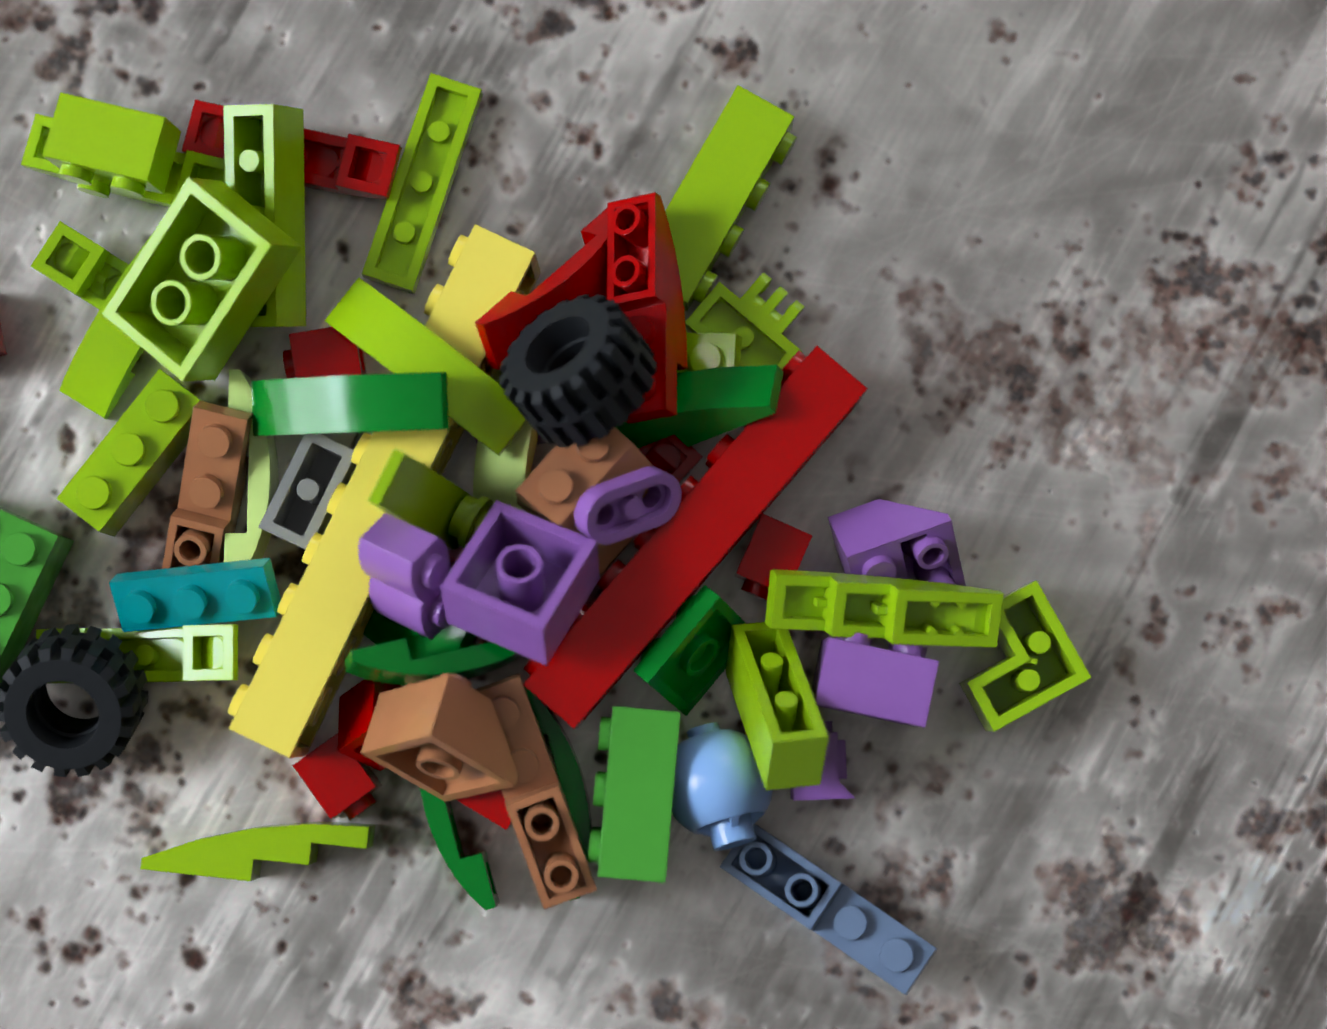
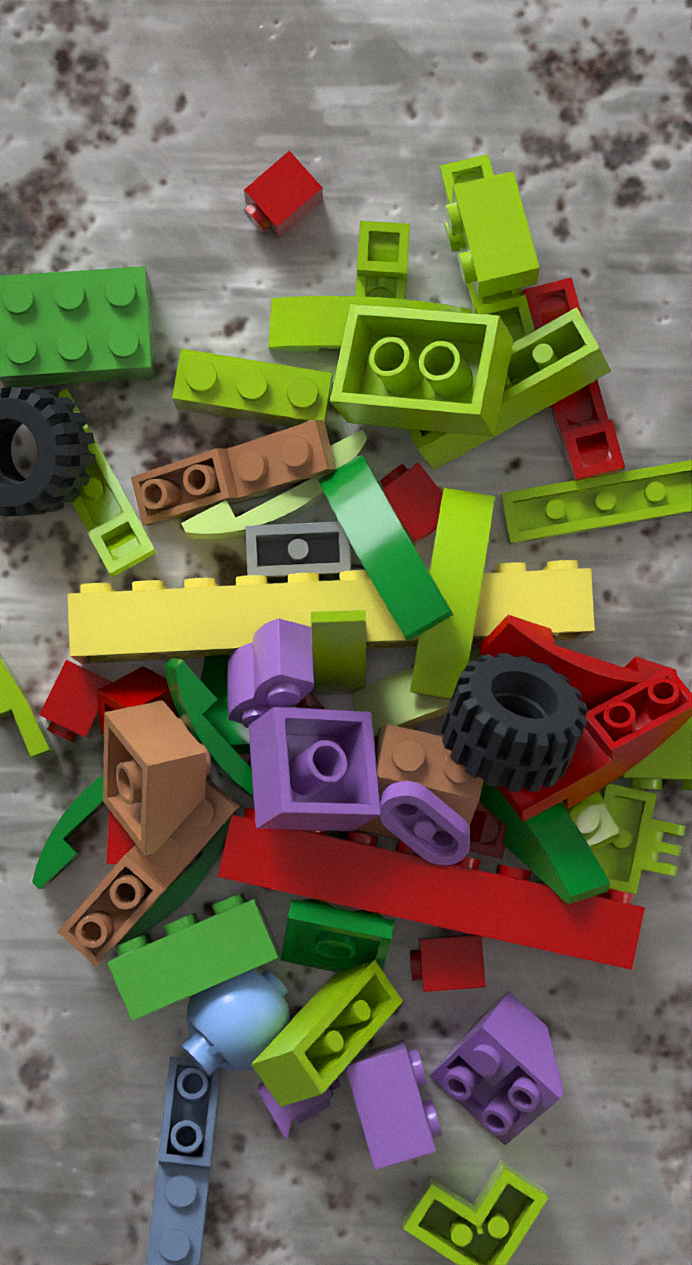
camera: 60 degrees right, 0 degrees up
teal plate [109,558,281,632] -> none
lime plate [448,495,493,548] -> none
lime slope [765,569,1004,648] -> none

